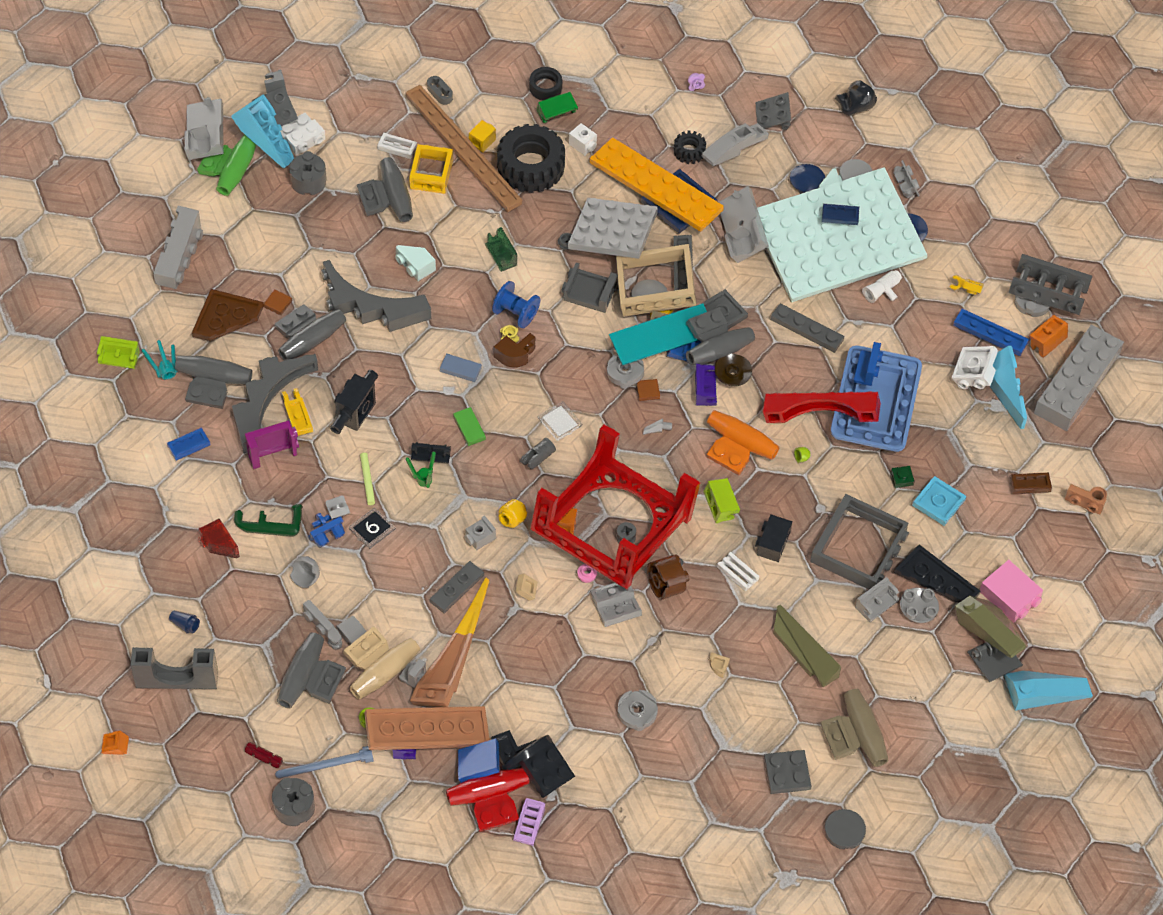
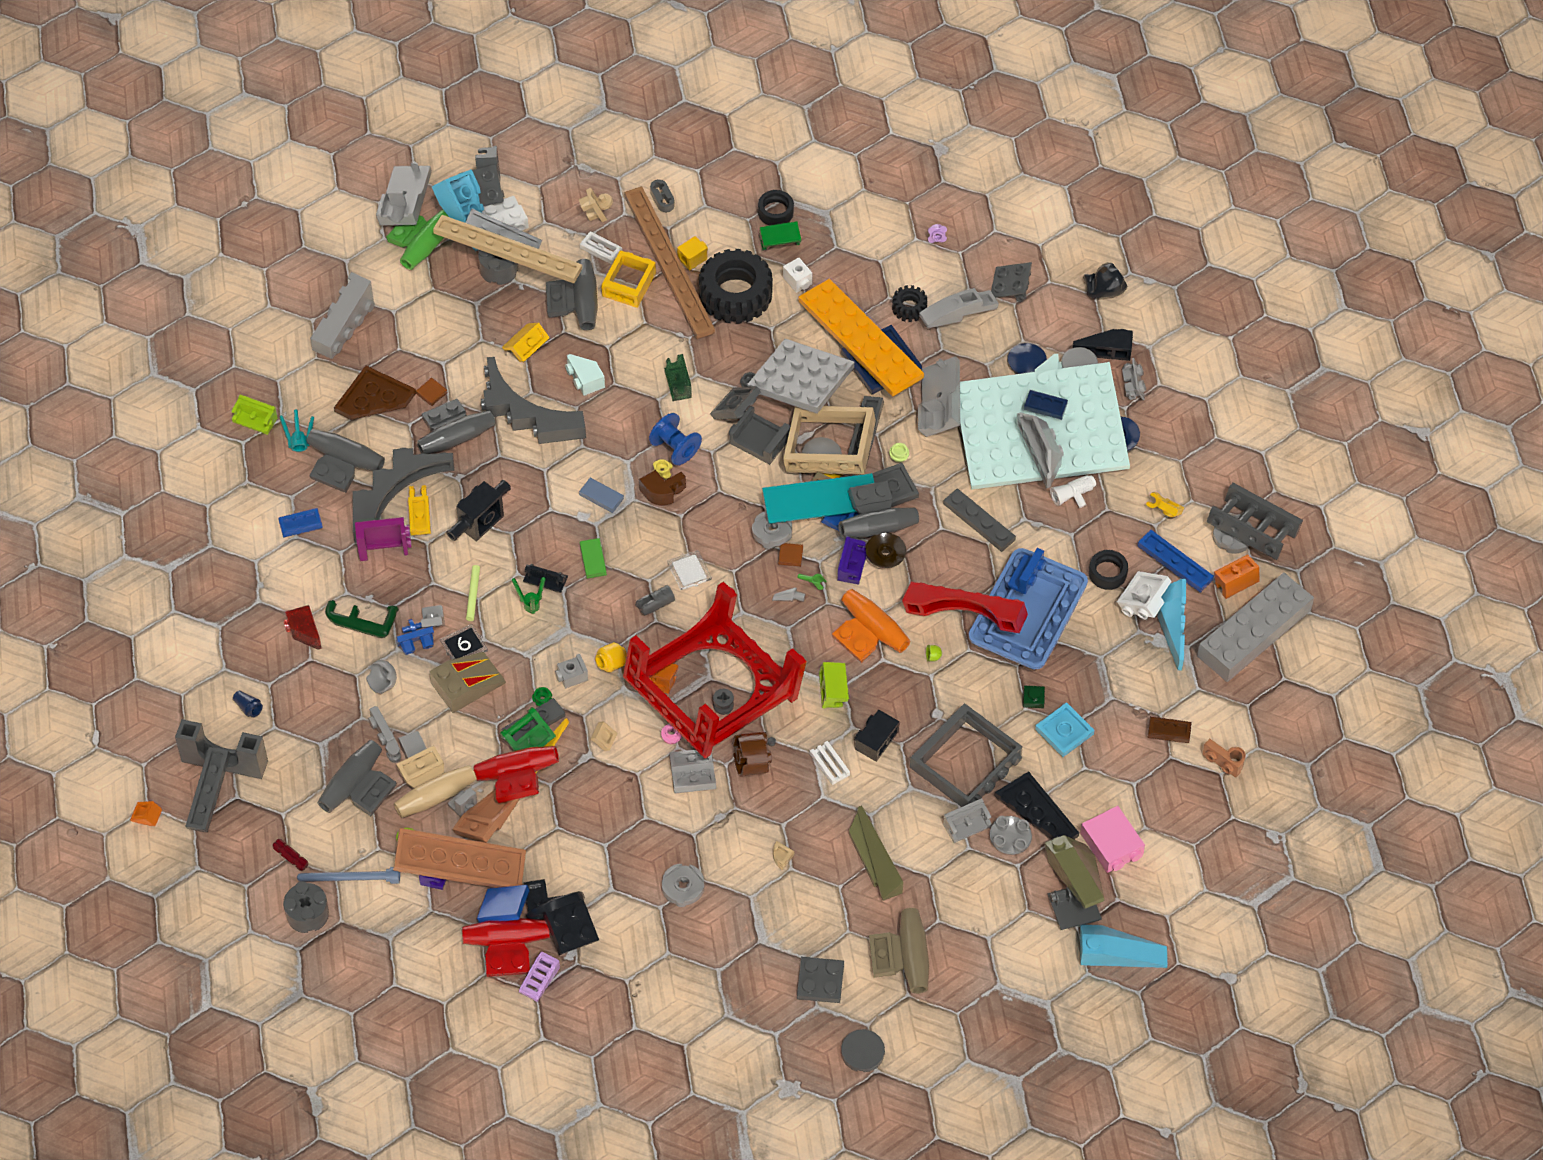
camera: 15 degrees right, 0 degrees up
none -> dark grey plate [185,747,231,833]
none -> dark tan slope [429,652,506,713]
none -> tan plate [433,215,582,283]
none -> plate [465,209,542,249]
none -> red plate [473,746,559,803]
none -> green plate [500,707,556,751]
none -> yellow panel [502,322,550,362]
none -> green plate [532,687,552,706]
none -> tan hips [579,188,613,222]
none -> dark grey plate [710,386,761,420]
none -> bright green hand [798,574,827,590]
none -> yellowish green plate [889,443,909,462]
none -> light grey wedge [1017,412,1064,488]
none -> black slope [1072,329,1133,361]
none -> black tyre [1089,550,1128,590]

